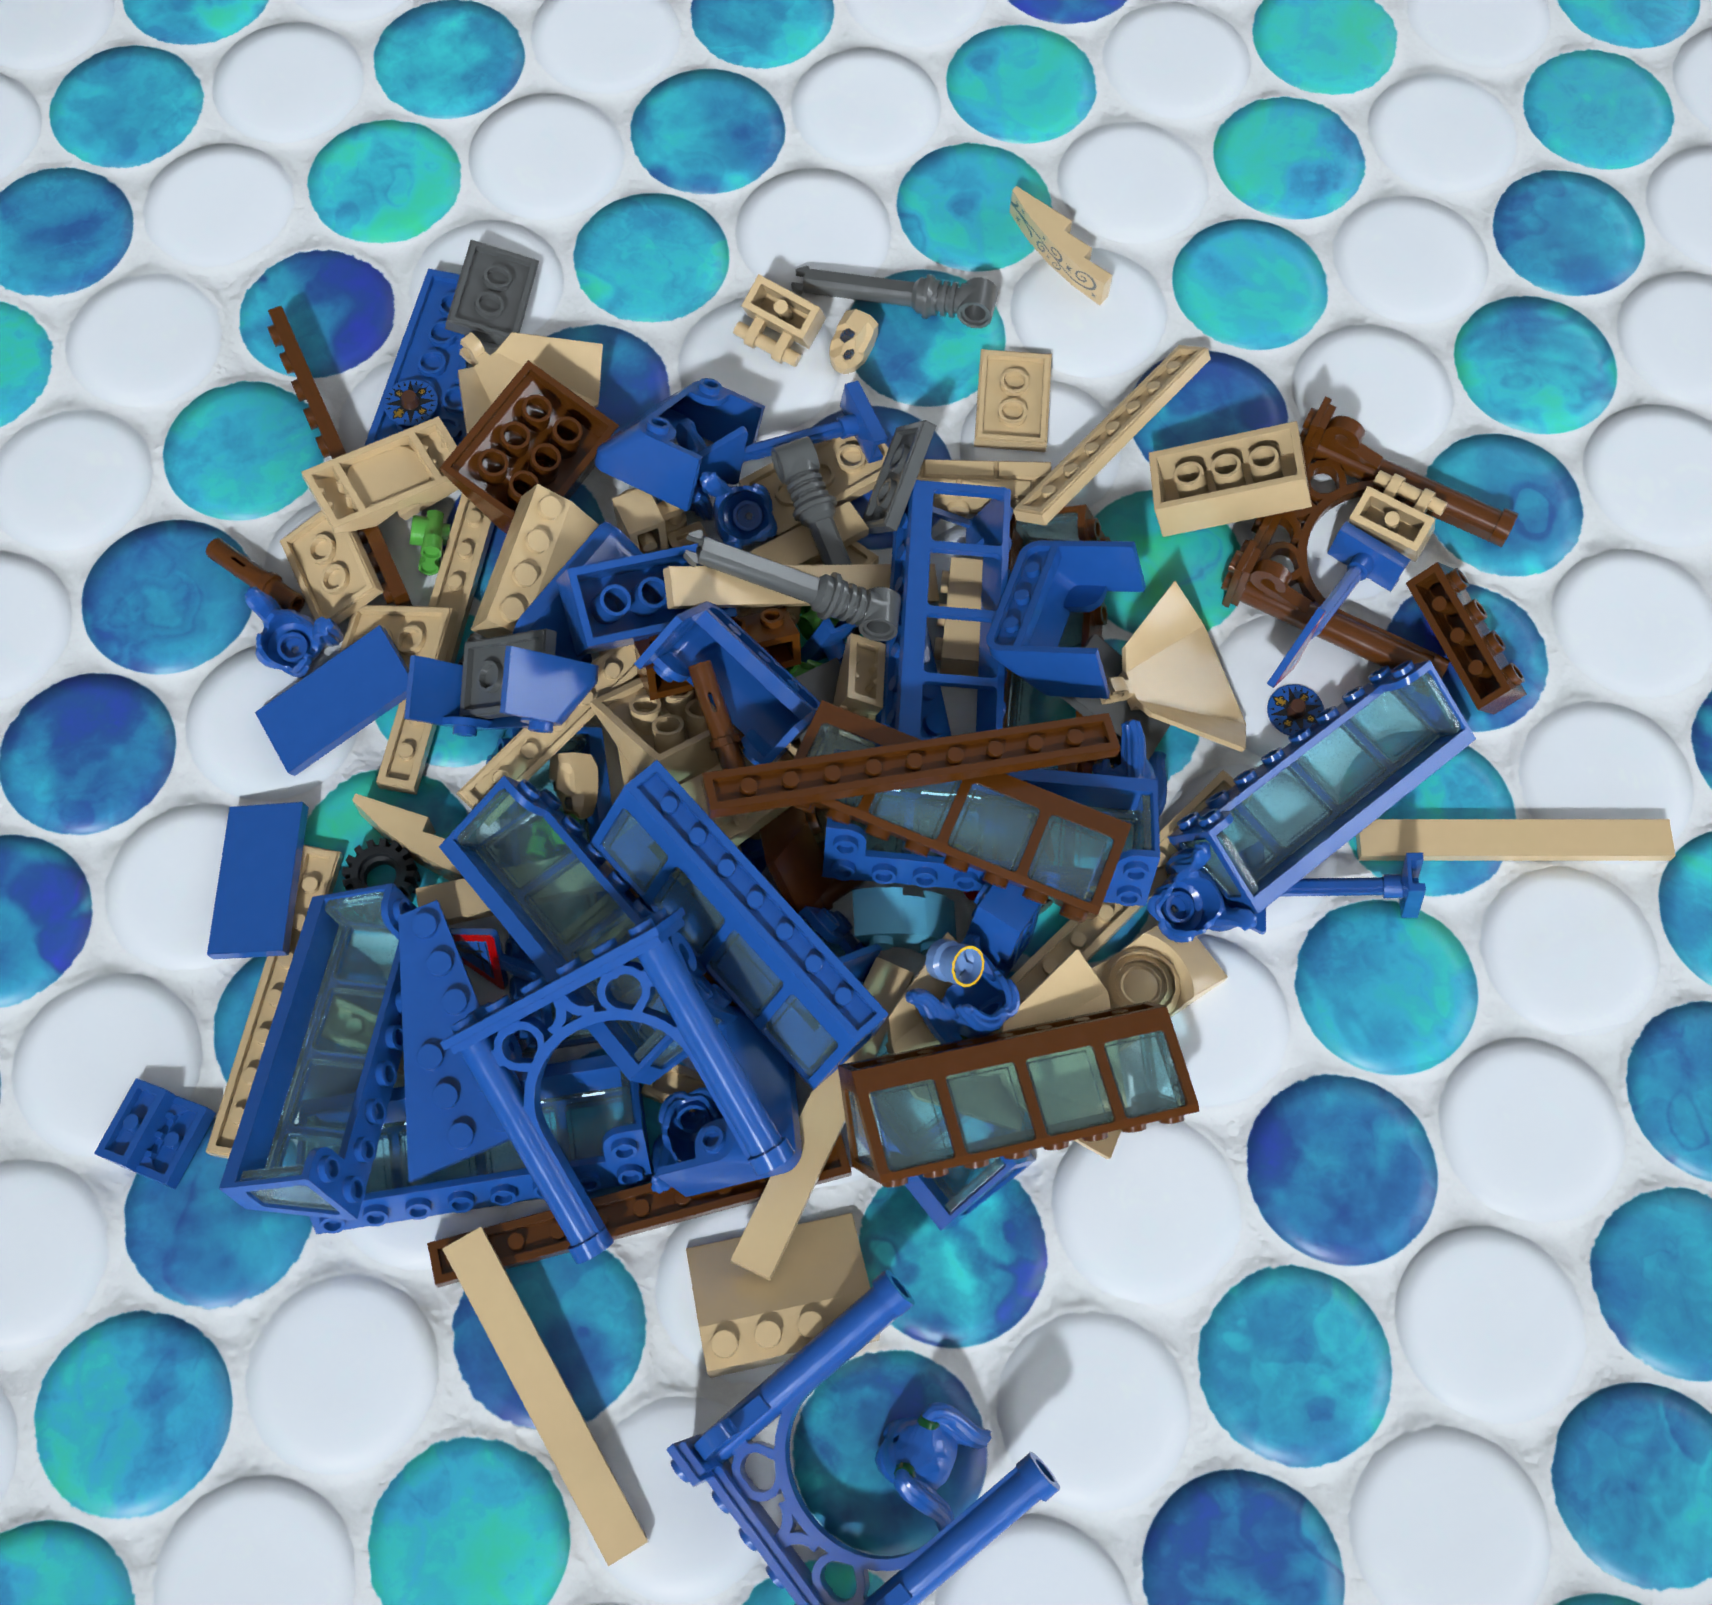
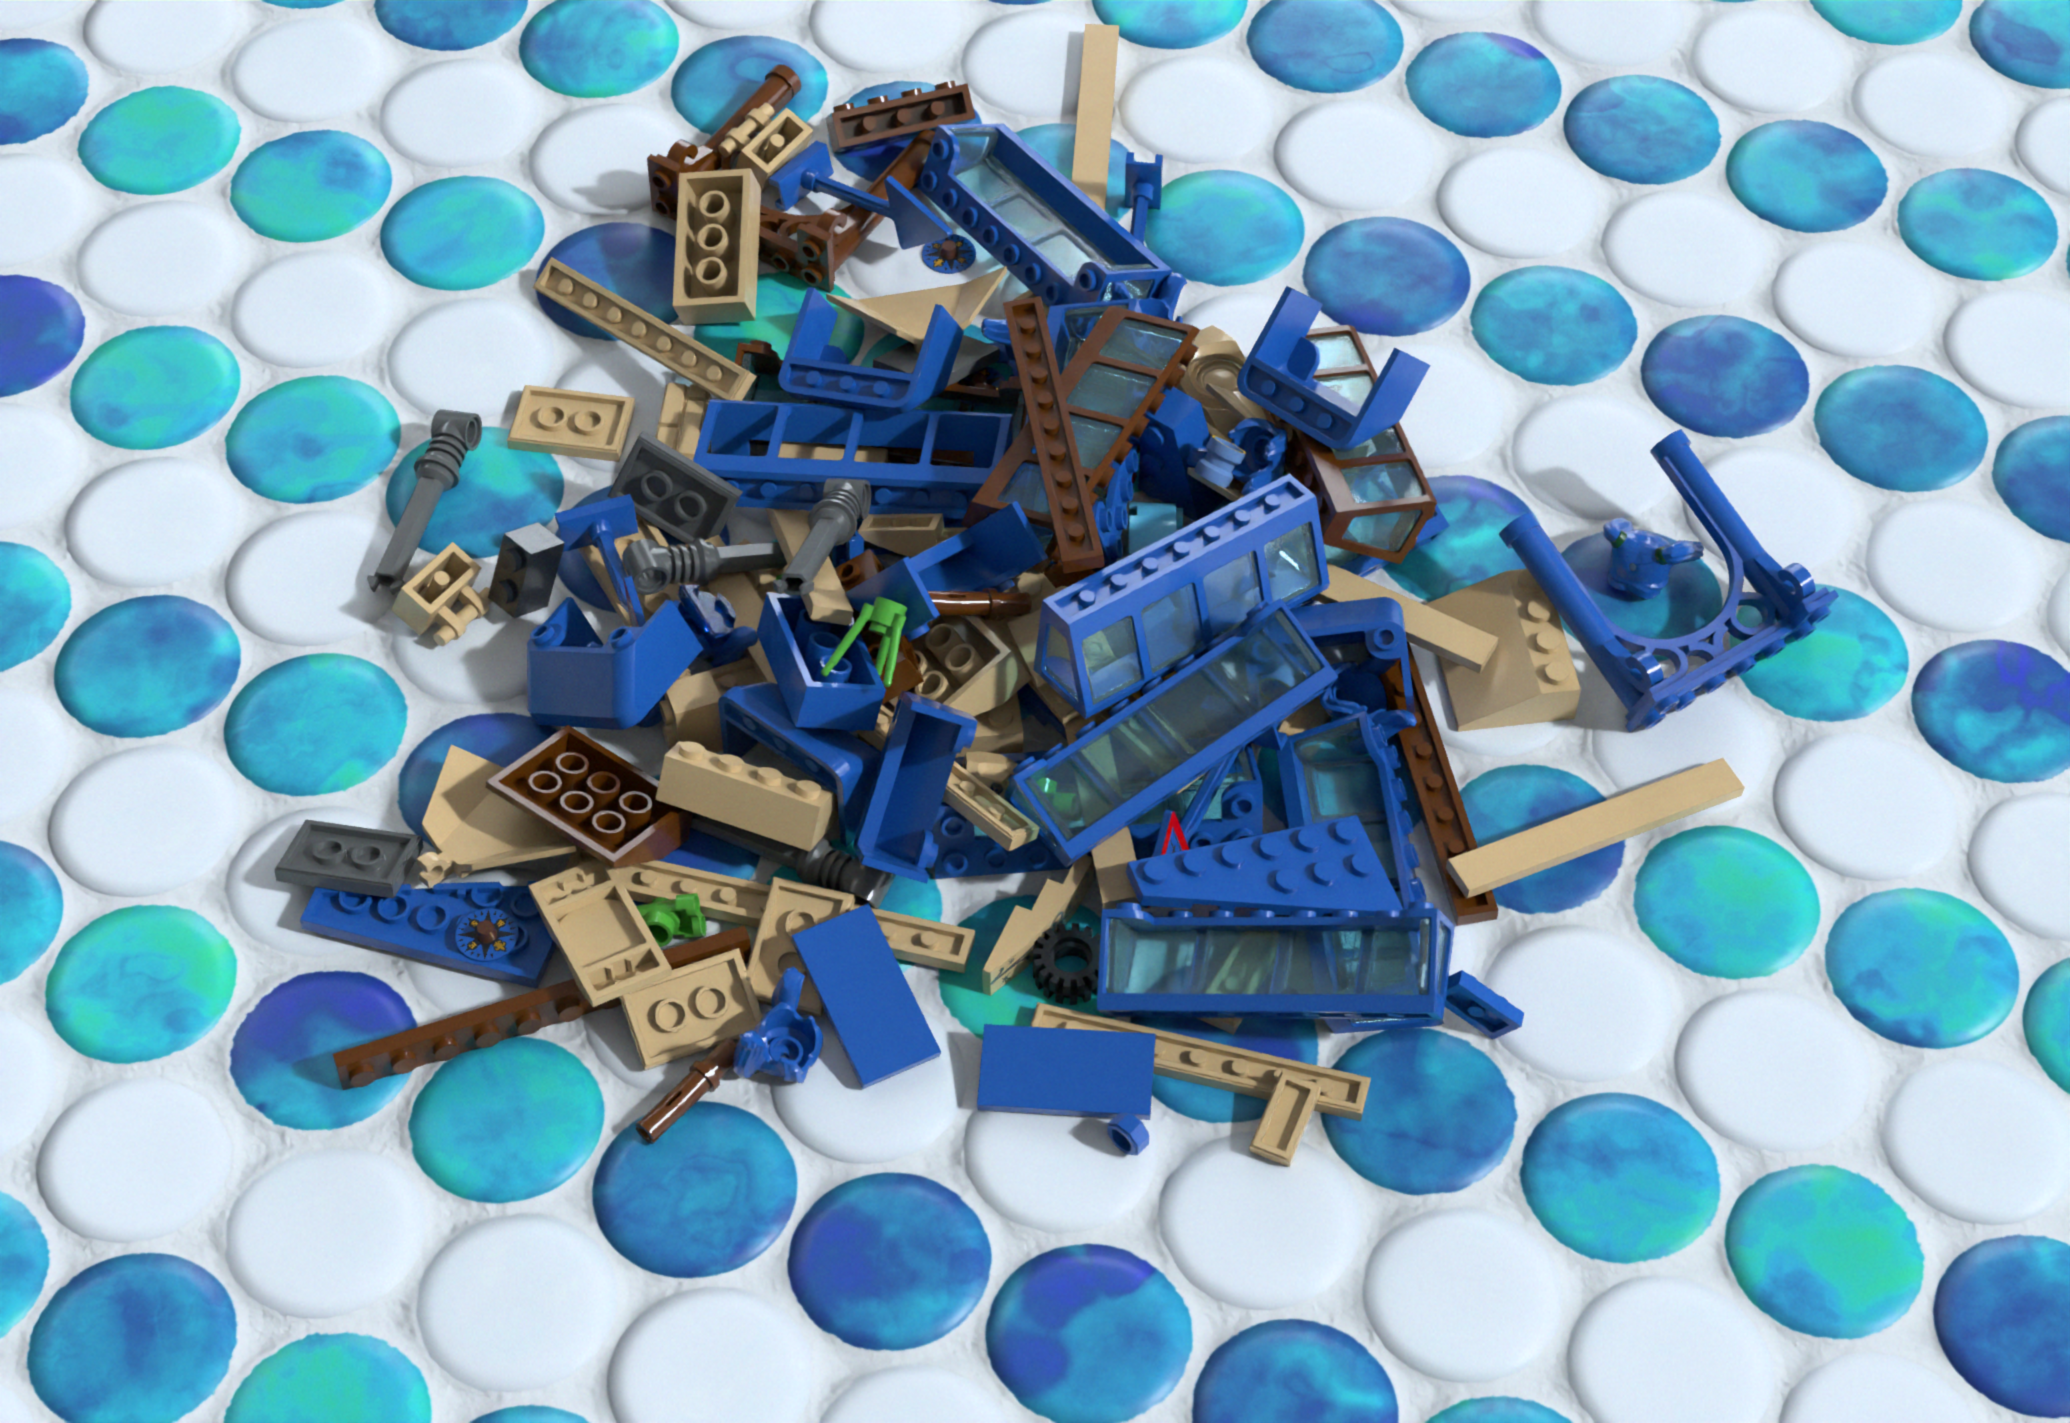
camera: 85 degrees left, 15 degrees down
blue slope [94,1078,216,1189] -> none
blue arch [440,907,795,1264] -> none
dark grey tile [459,629,557,720] -> none
tan rock [829,309,878,374] -> none
tan slope [1009,186,1113,305] -> none
none -> black brick [488,522,565,618]
none -> clear blue plate [677,584,736,648]
none -> bright green plant [821,597,907,687]
none -> blue tile [1107,1112,1150,1156]
none -> blue windscreen [1237,286,1431,452]
none -> tan tile [1249,1070,1322,1167]
none -> blue plate [1445,970,1524,1040]

